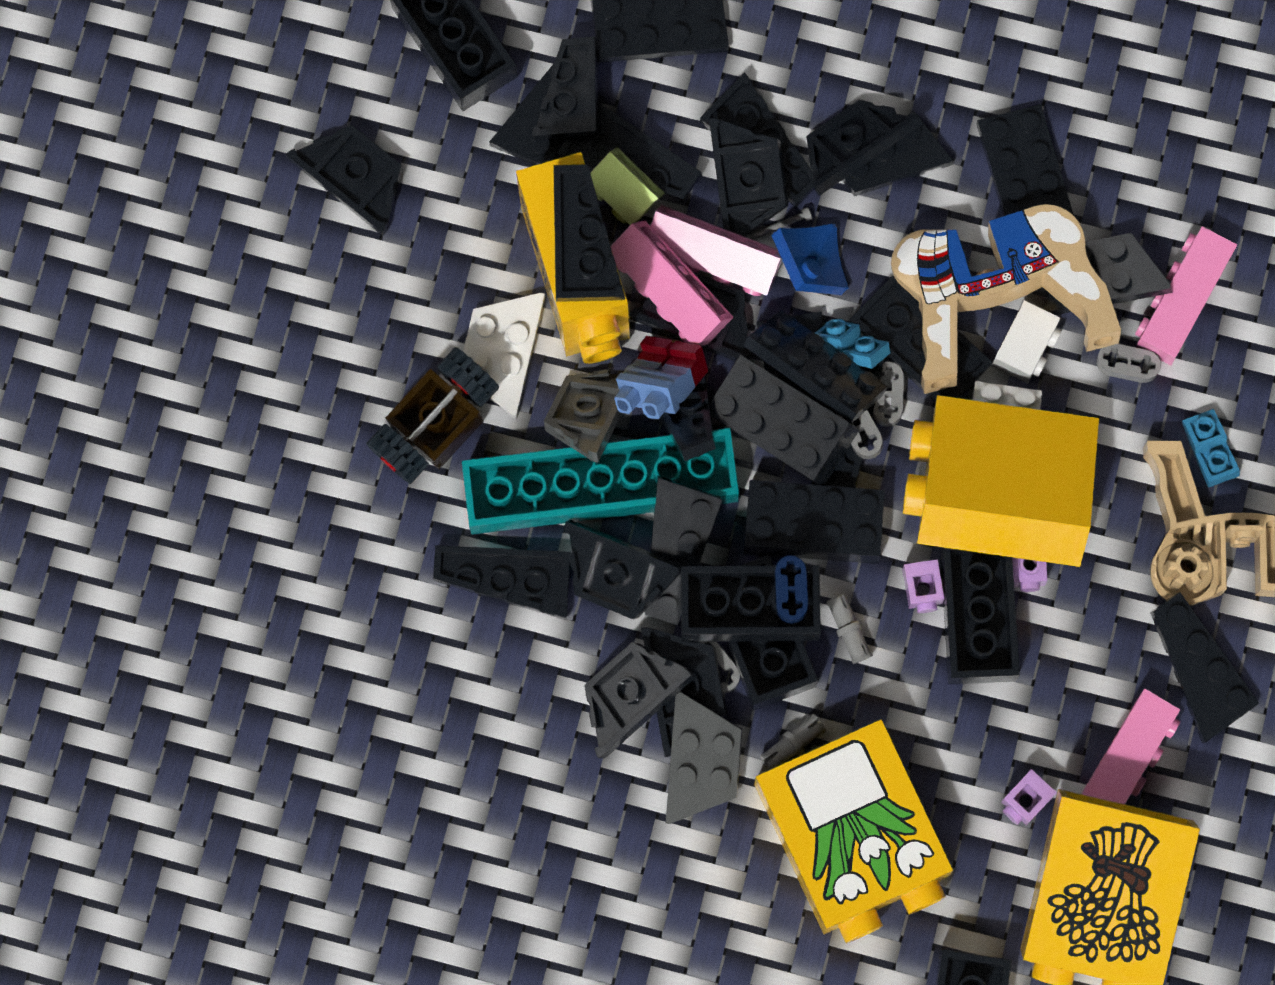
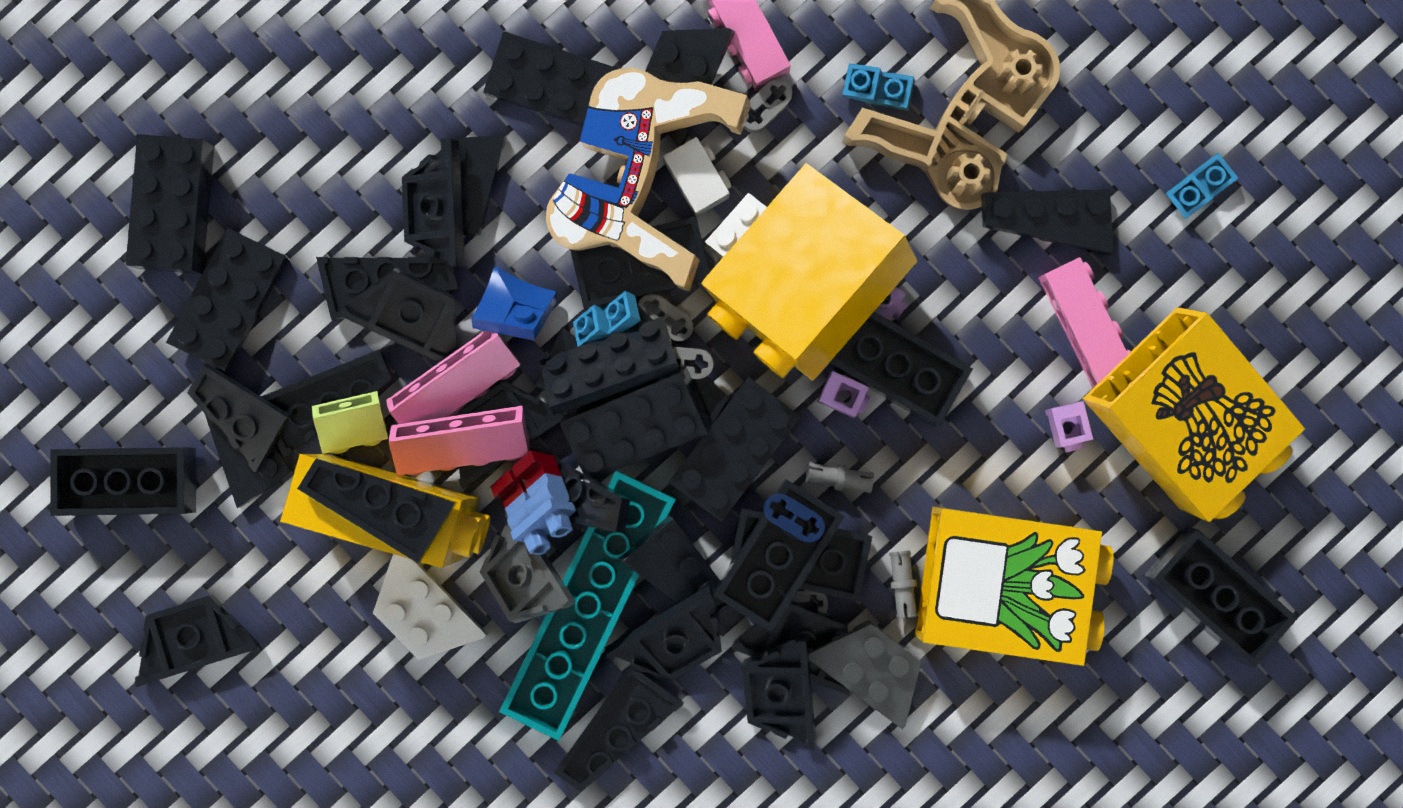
camera: 60 degrees left, 10 degrees up
brick [366,347,499,484] -> none
light grey piece [745,207,812,240] -> none

